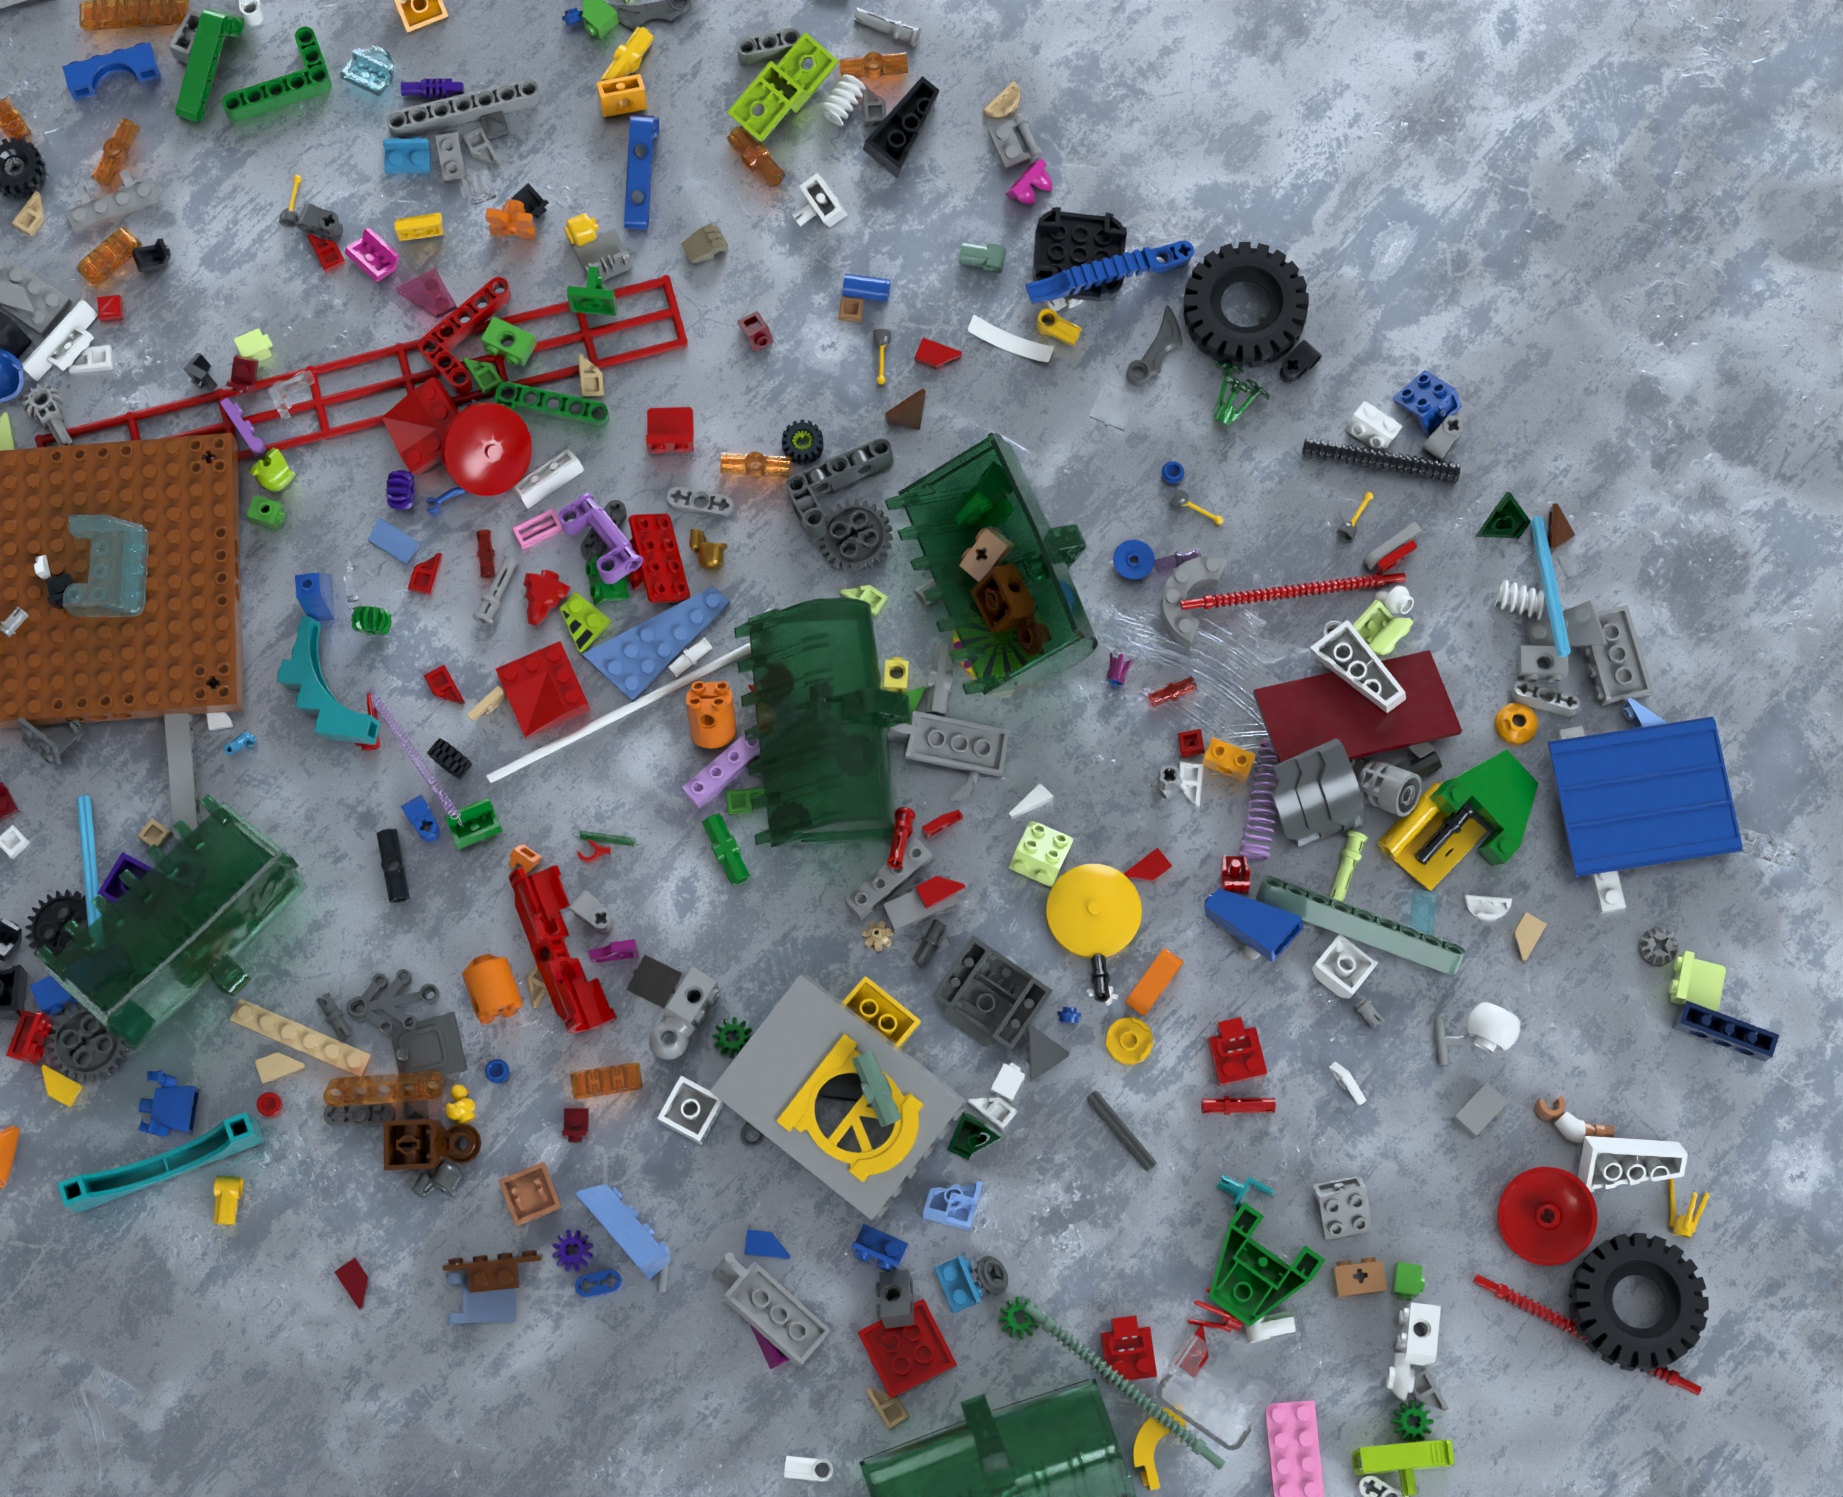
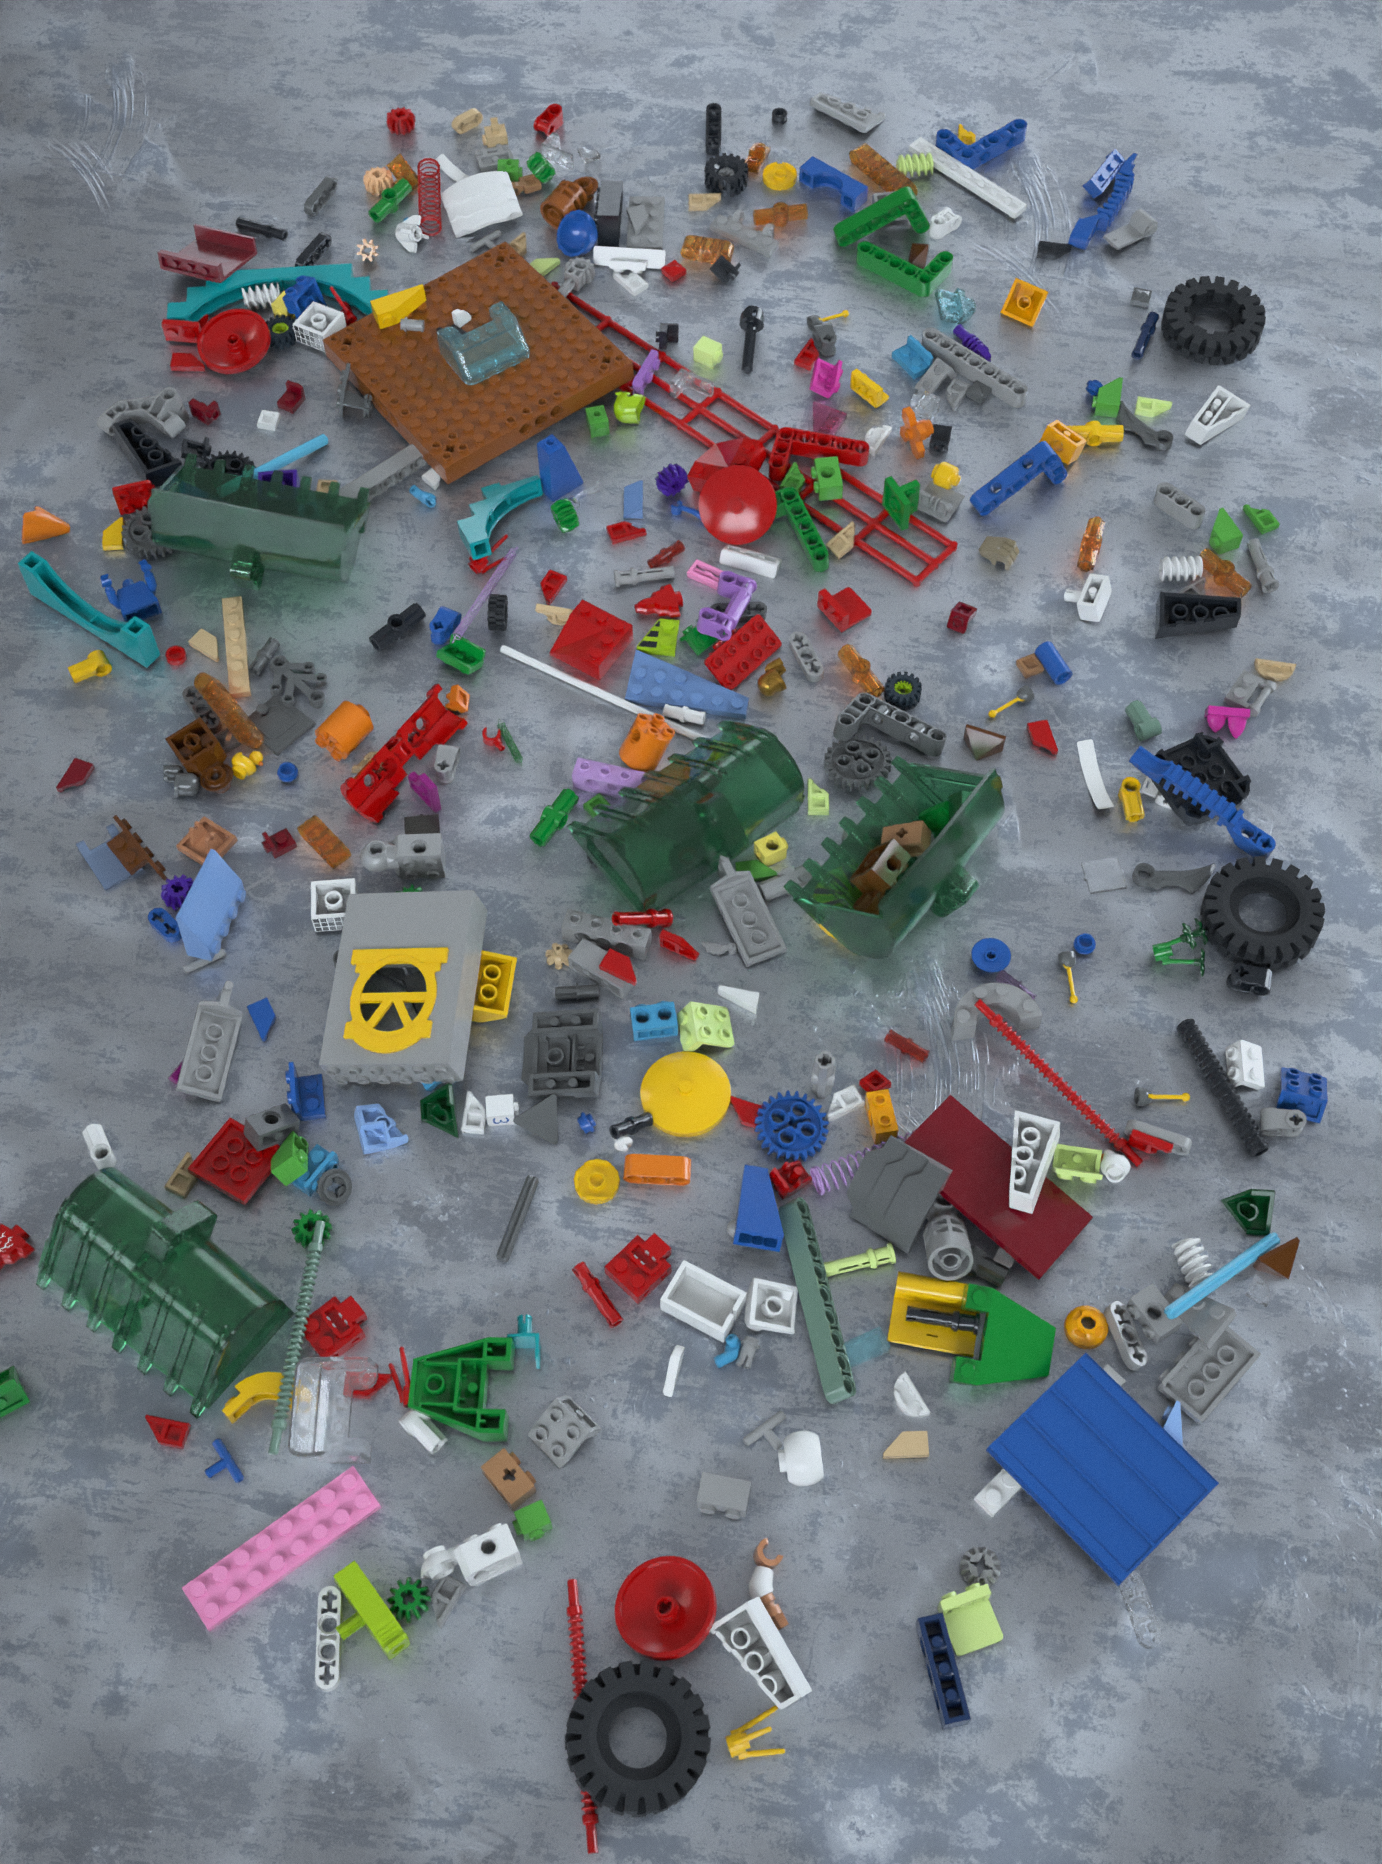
camera: 60 degrees right, 15 degrees down
dark red bracket [226,355,259,393] -> none
lime bracket [727,32,840,143] -> none
sand green piece [852,1050,902,1127] -> none
flat silver piece [1106,653,1134,689] -> none
none -> bright green slope [271,1131,309,1186]
none -> dark azure brick [630,1001,678,1041]
none -> white piece [660,1260,747,1343]
none -> dark azure arm [713,1334,741,1368]
none -> black piece [740,305,765,374]
none -> blue gear [754,1090,829,1162]
none -> yellow tile [762,162,797,191]
none -> white tile [864,425,892,456]
none -> reddish brown slope [908,243,930,269]
none -> bright green slope [1209,507,1243,555]

